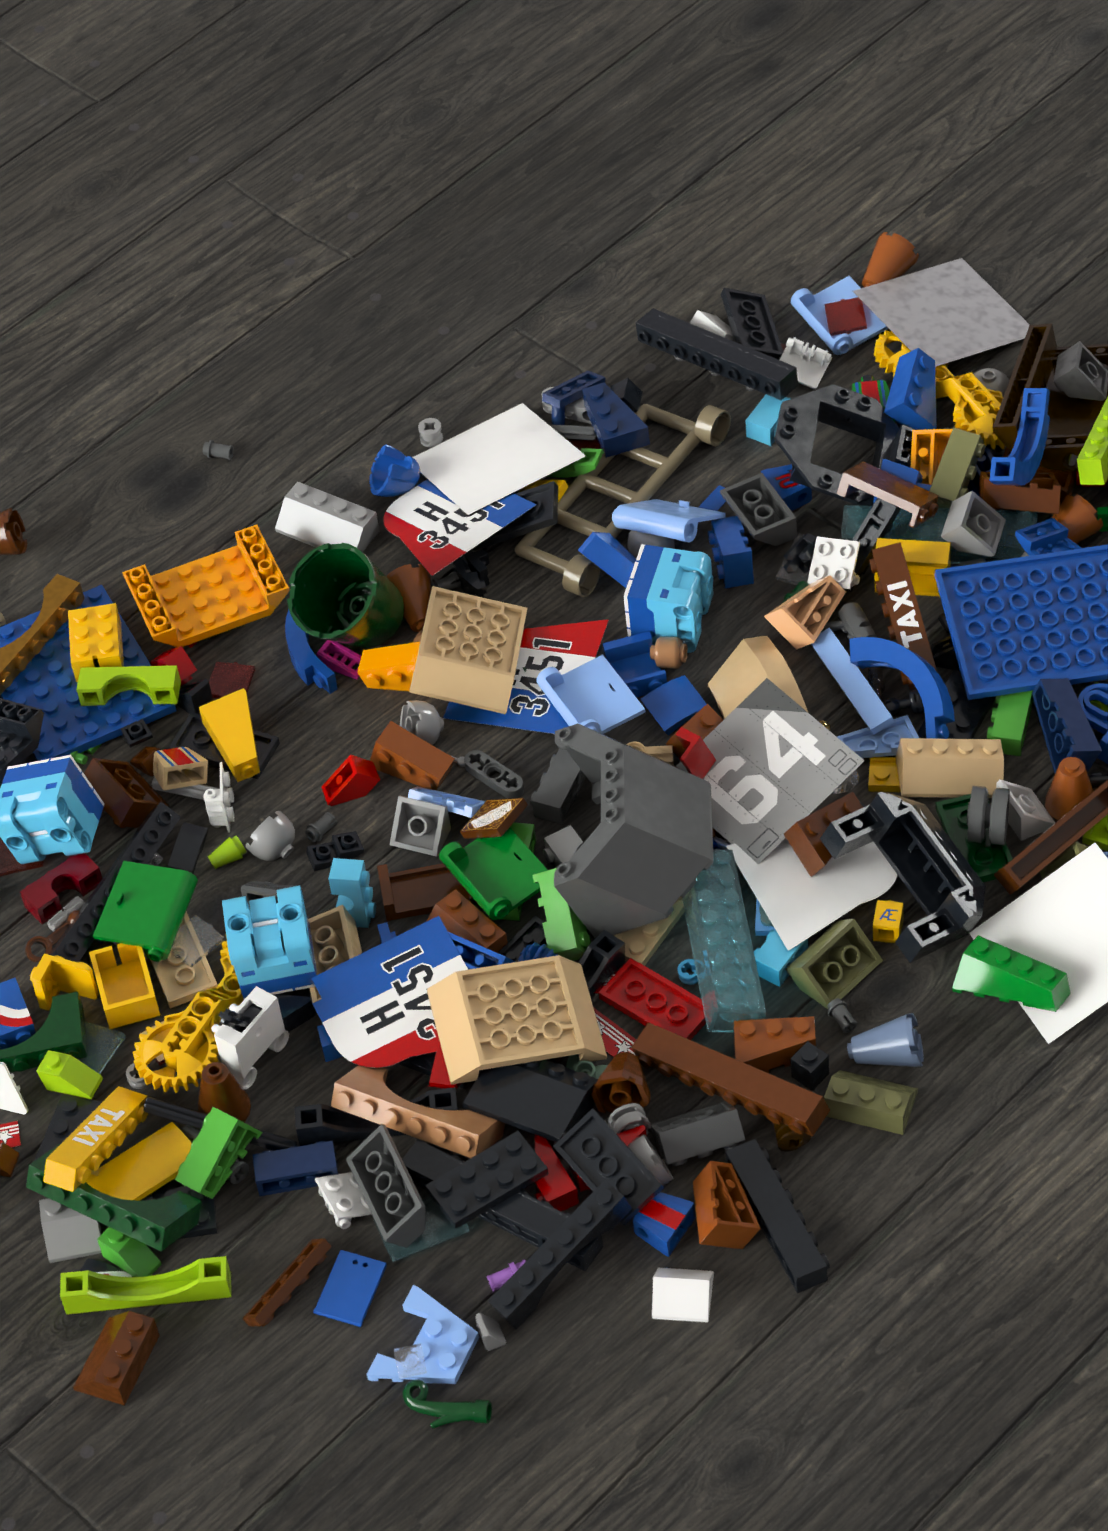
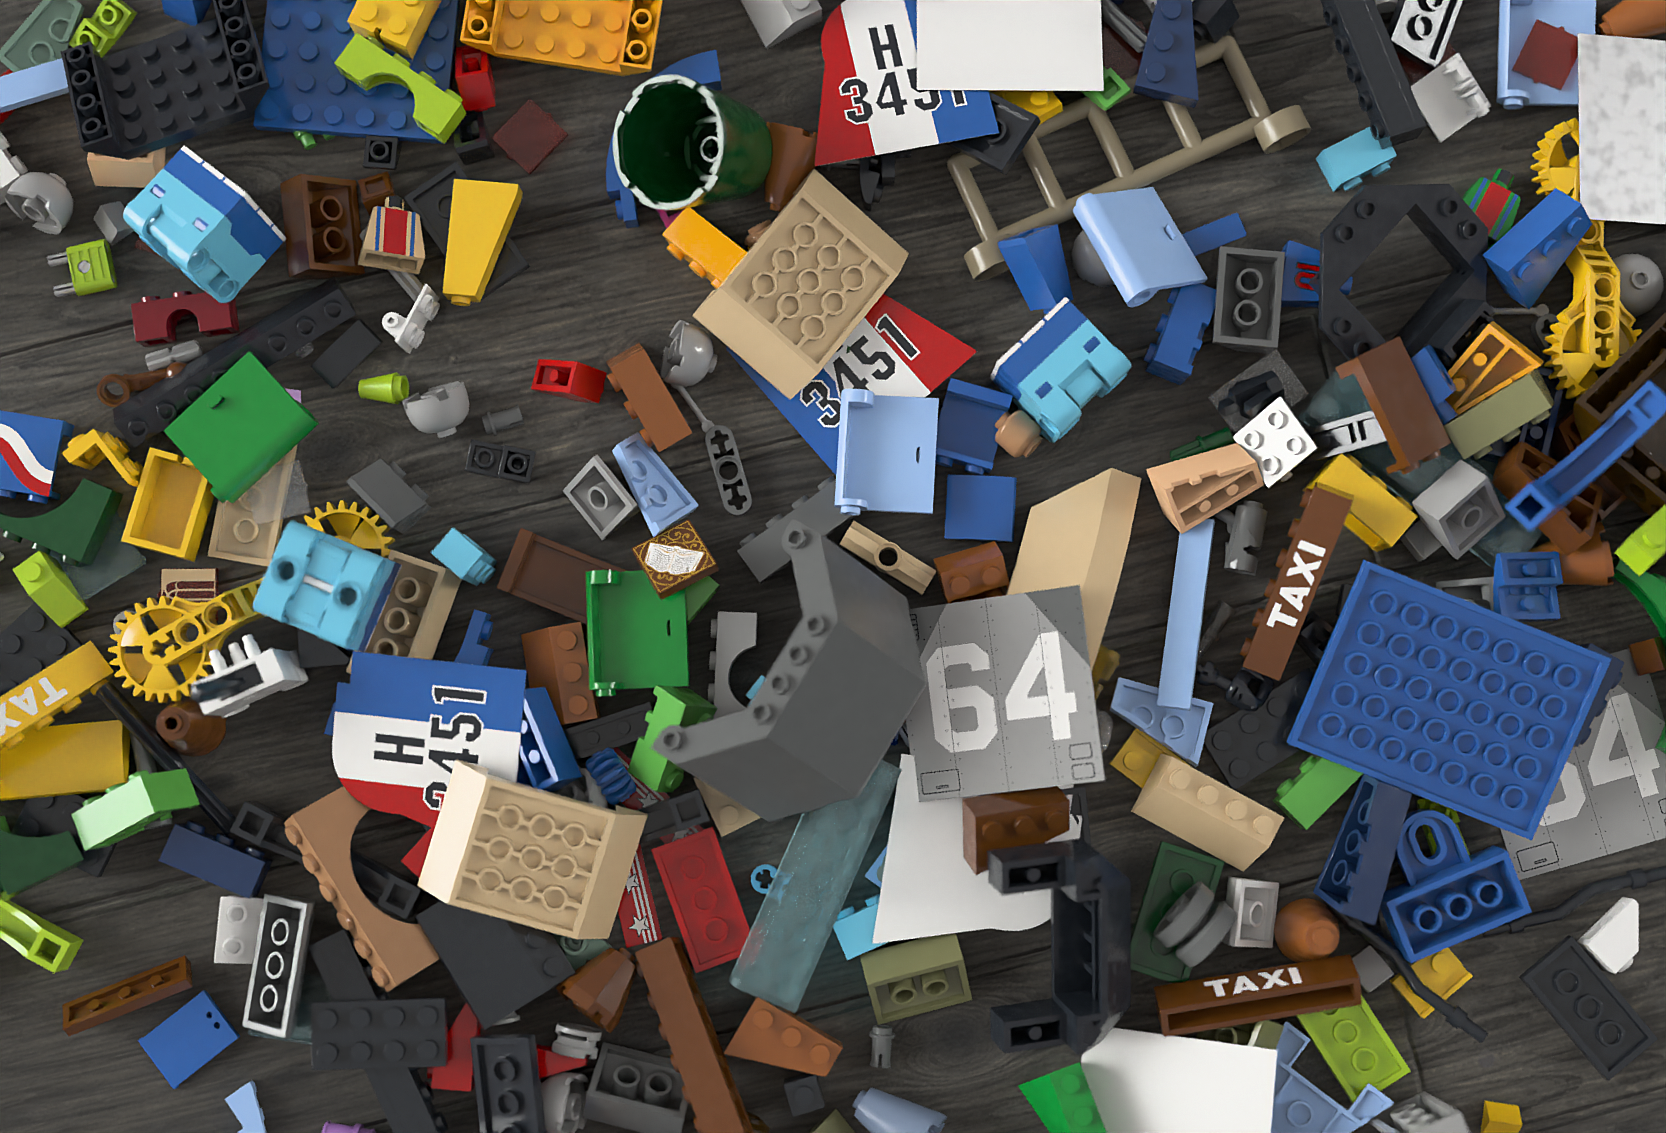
camera: 25 degrees right, 35 degrees up
red panel [675,727,716,779] -> none
blue arch [849,637,955,739] -> none
yellow brick [873,900,904,943] -> none

